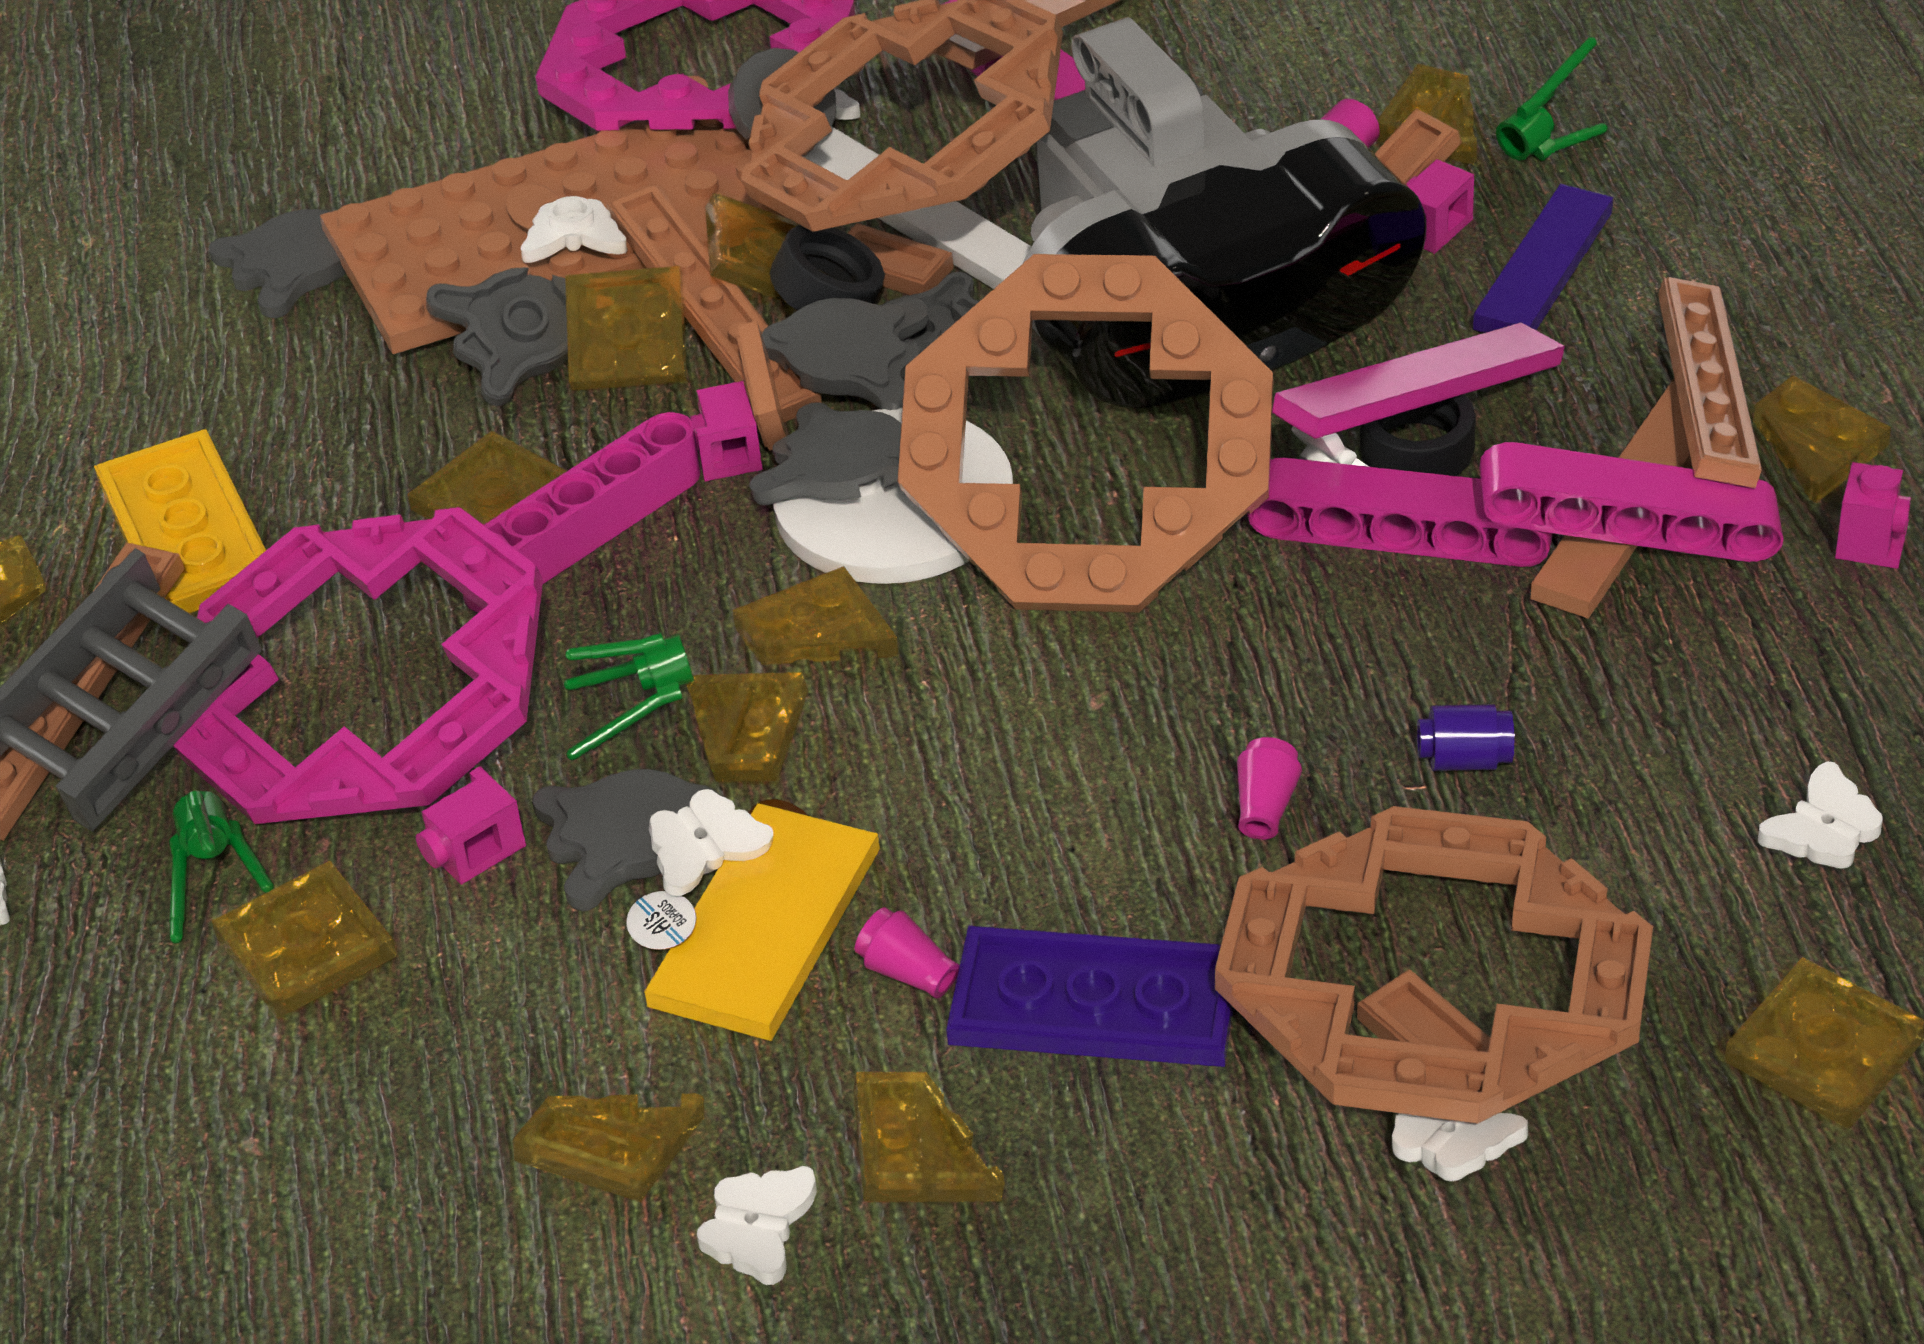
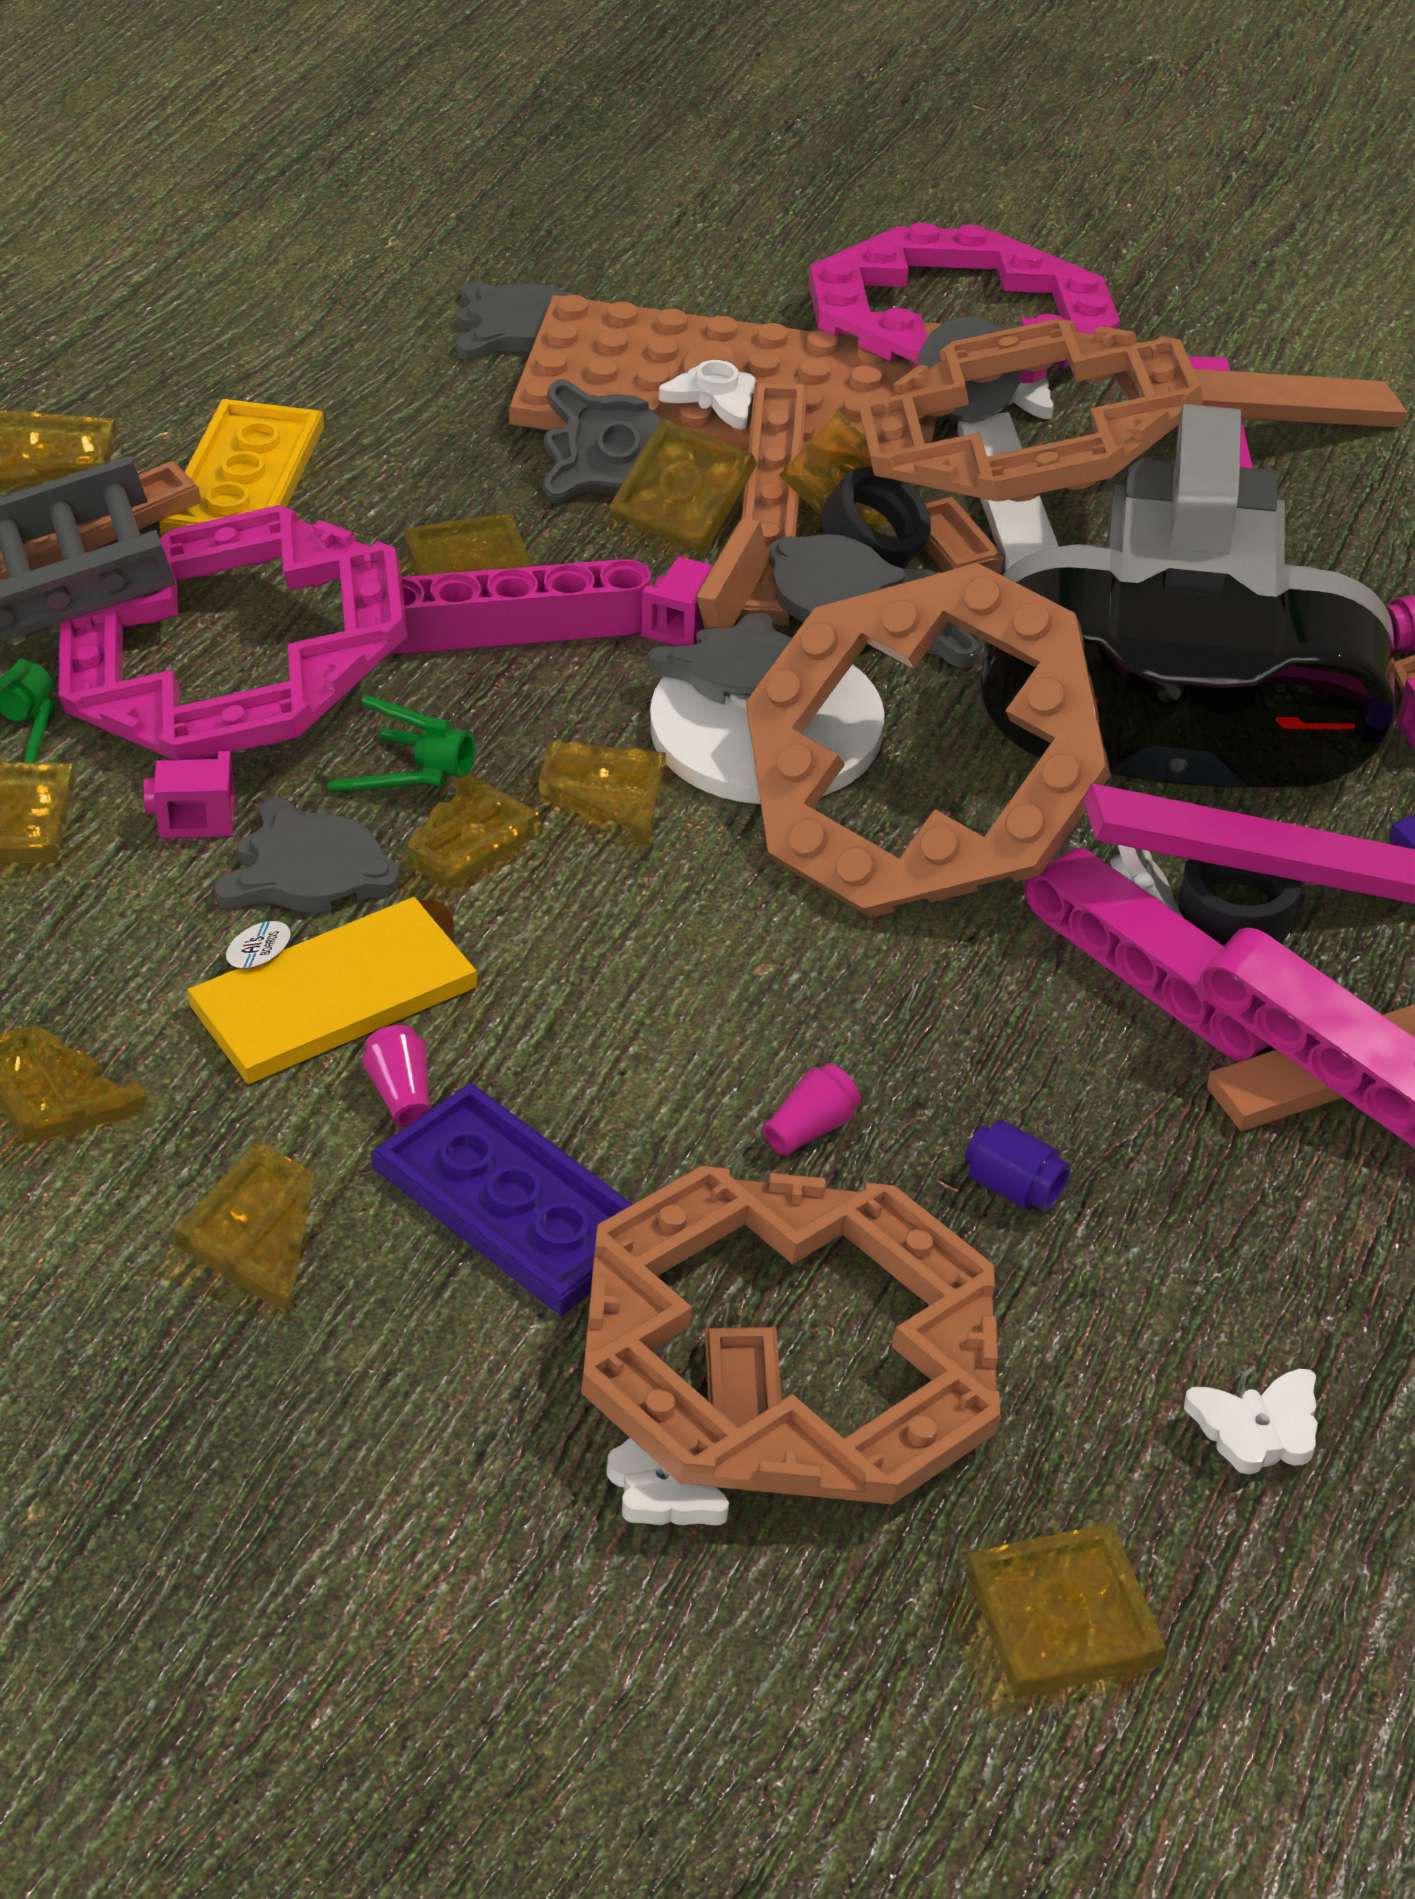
camera: 30 degrees right, 0 degrees up
white animal [649,789,774,896] -> none
white animal [697,1166,817,1285] -> none

